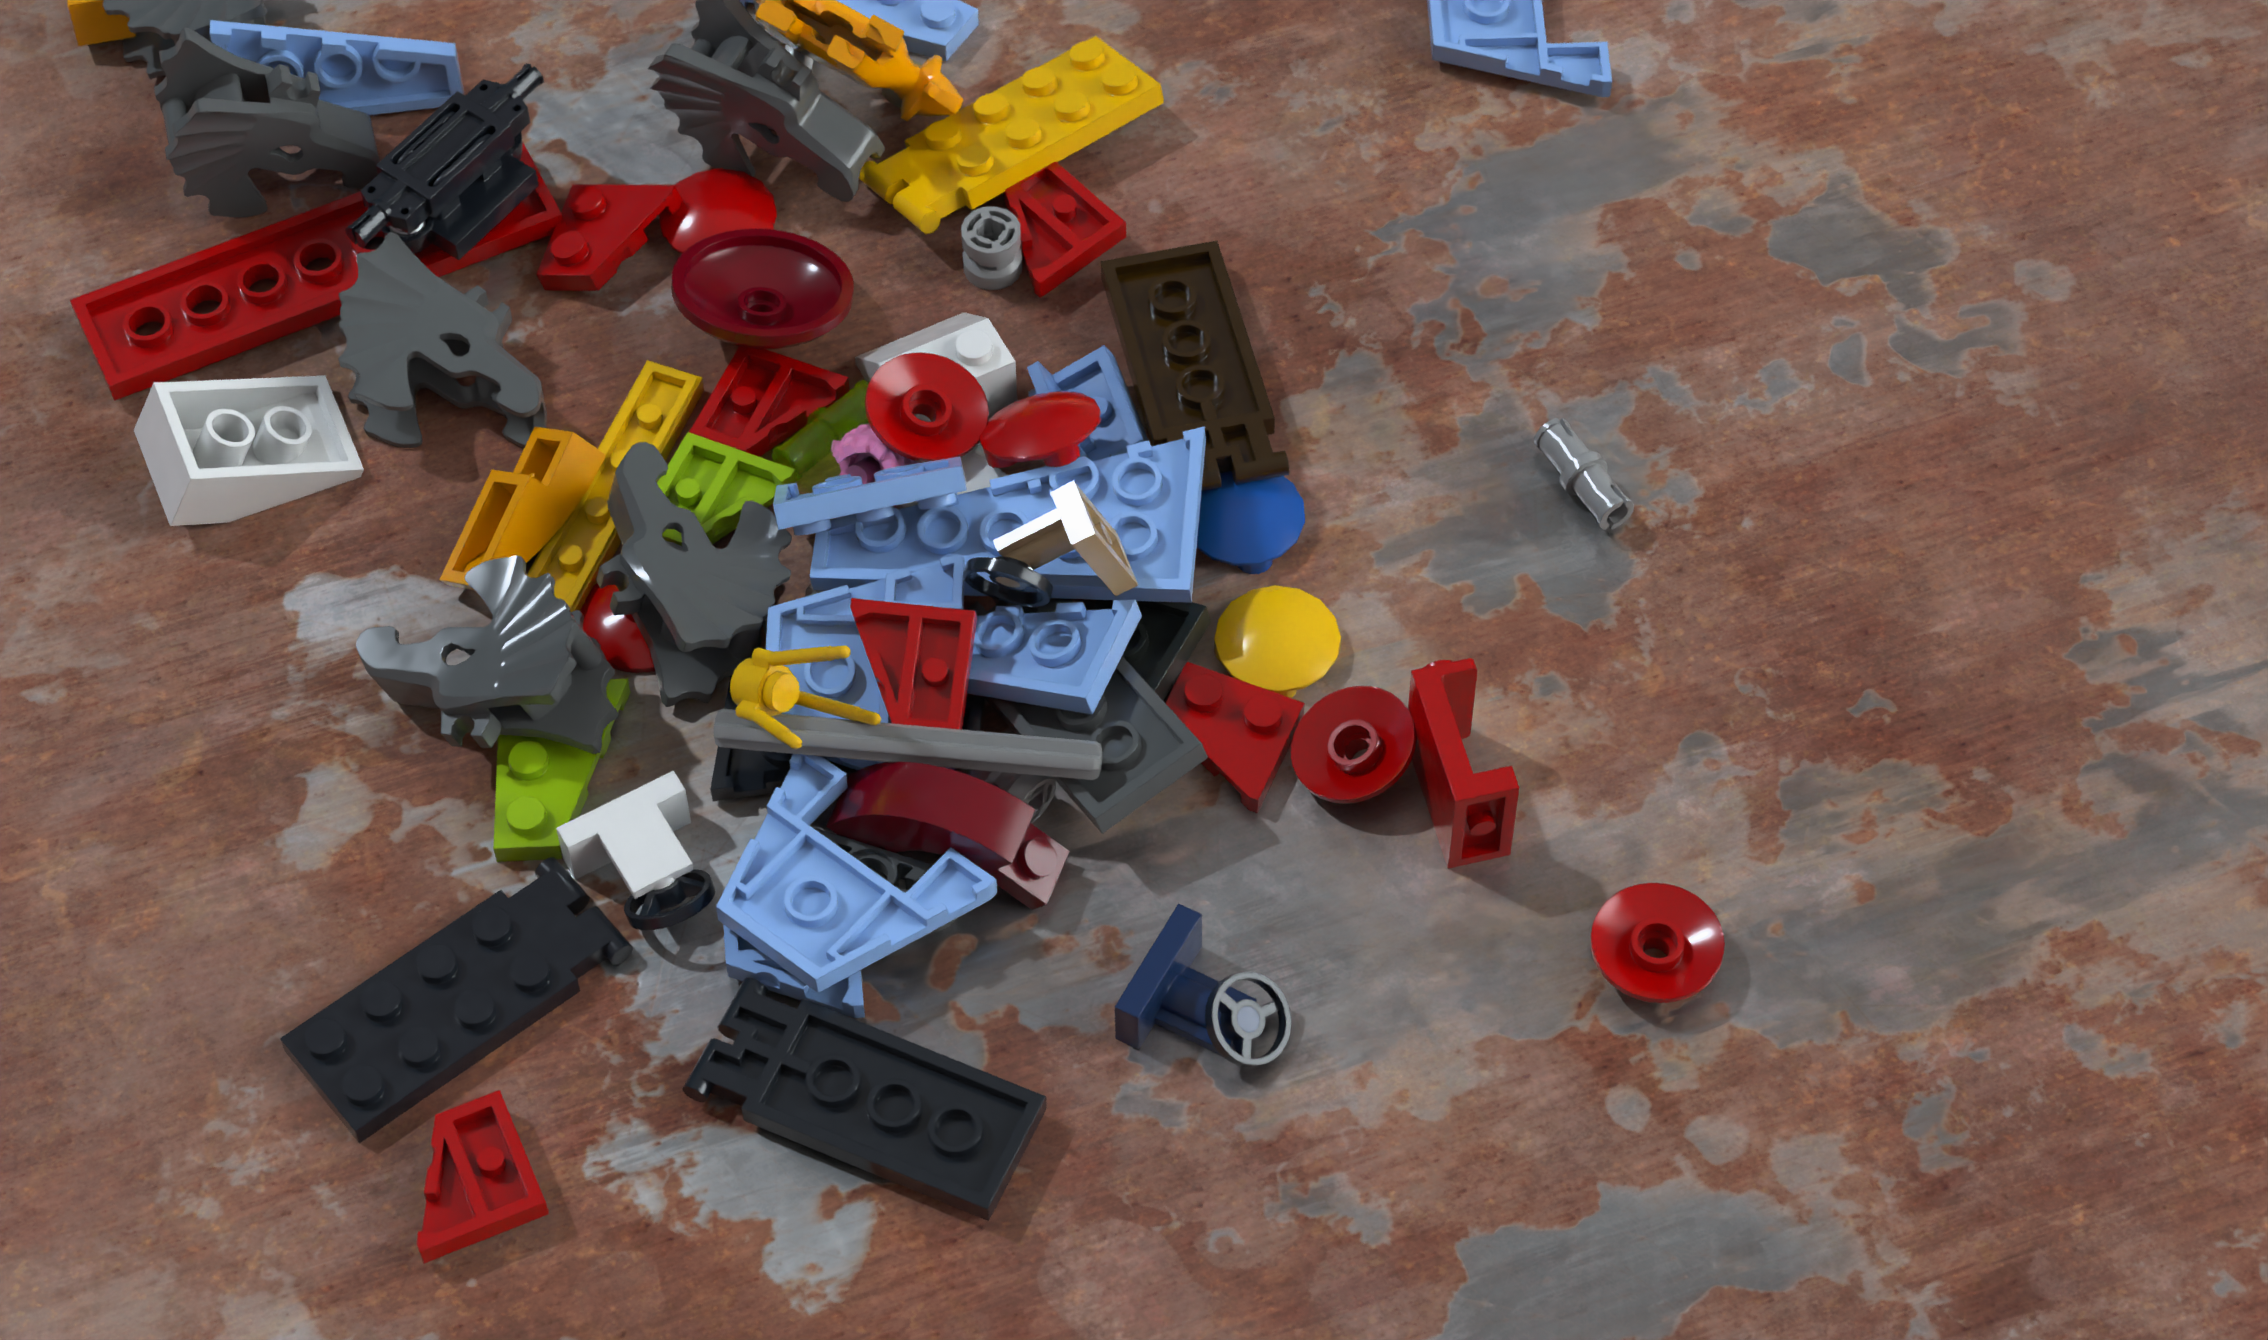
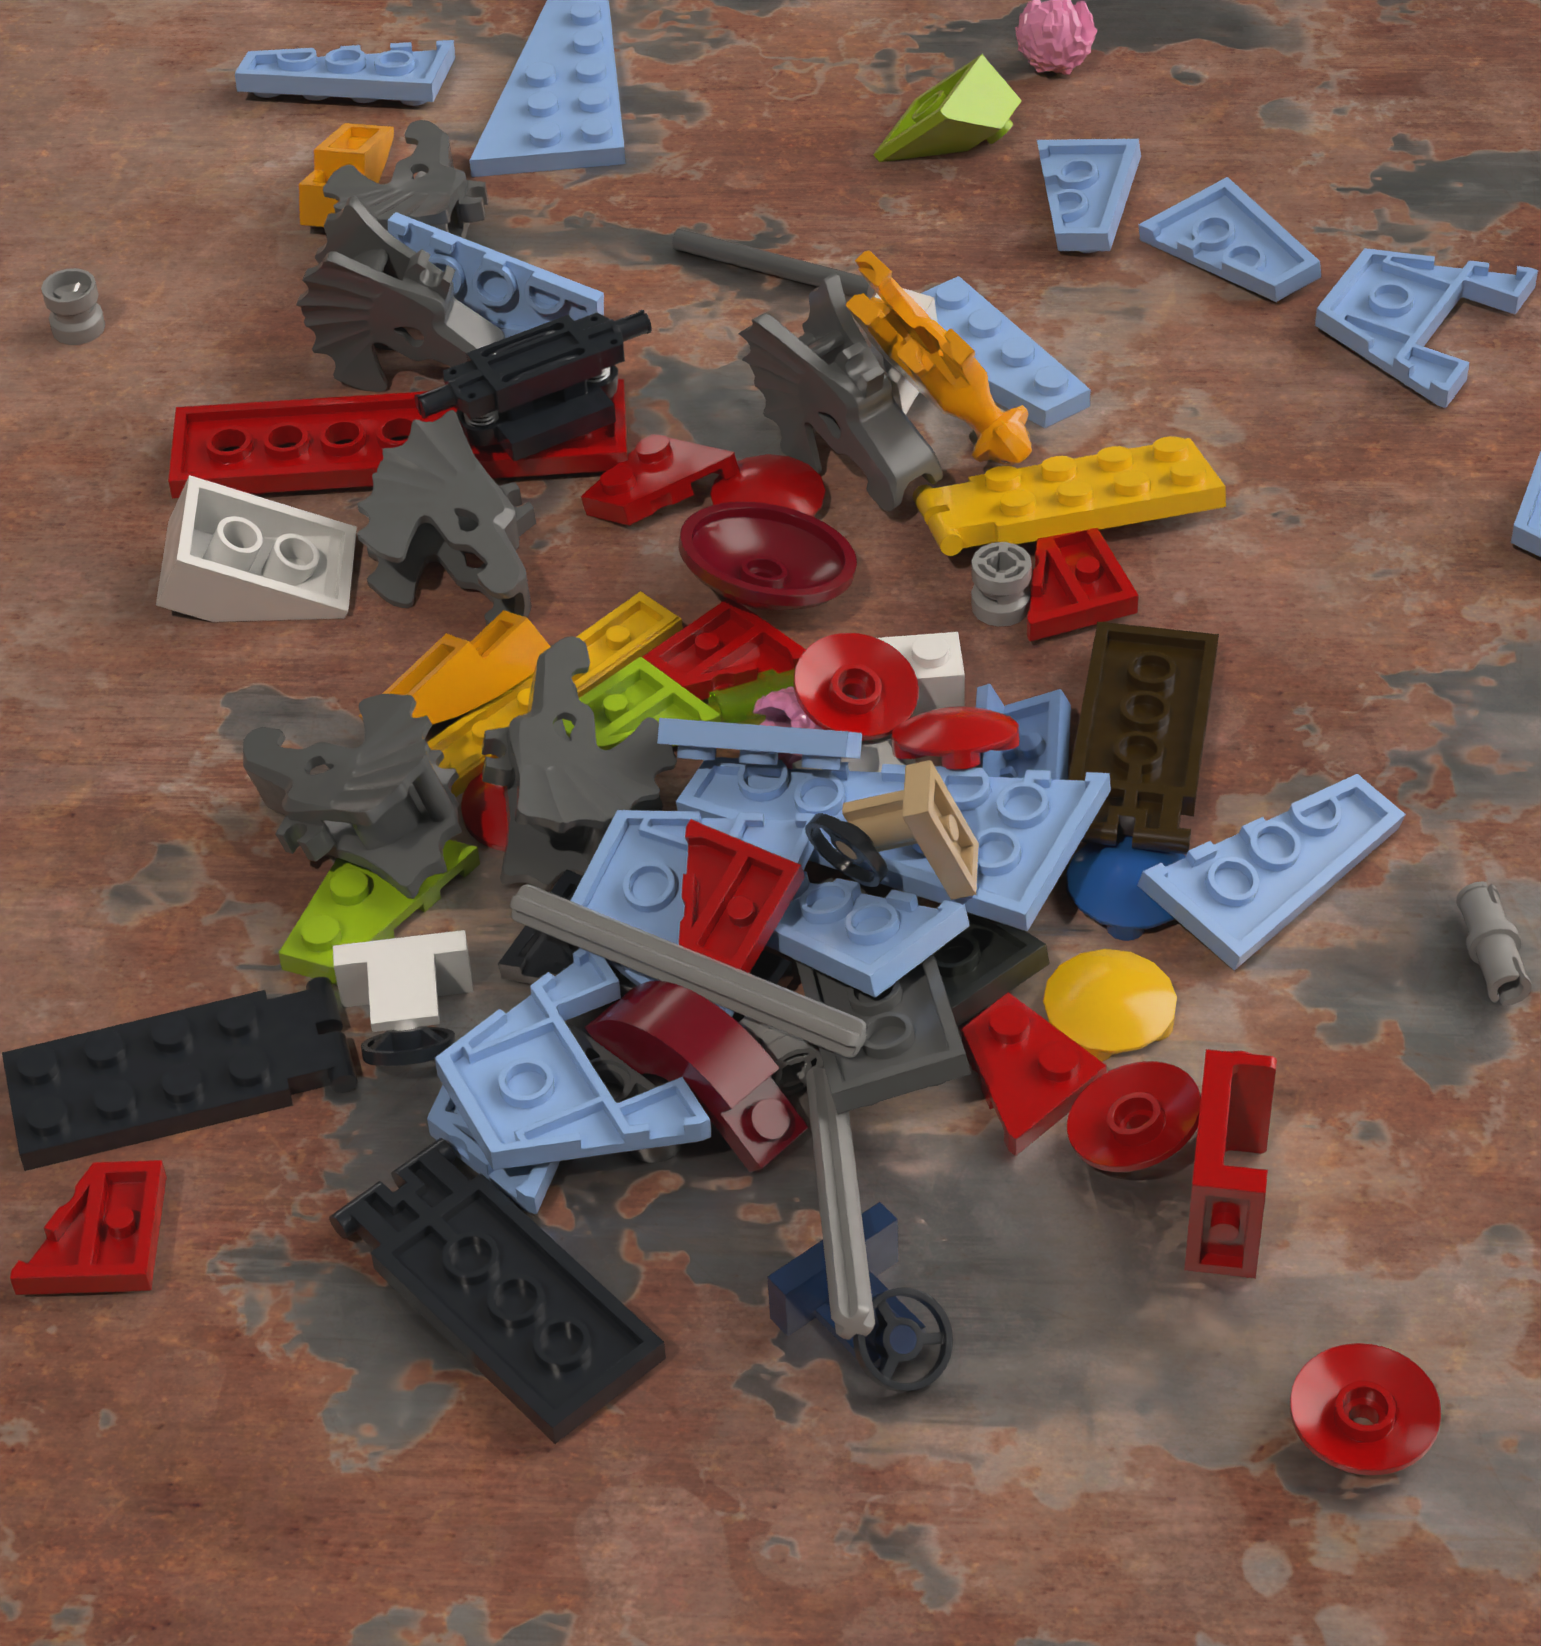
camera: 25 degrees right, 10 degrees down
yellow plant [730,645,881,749] -> none
none -> light grey axle [806,1066,875,1340]
none -> light blue wing [1137,774,1406,971]

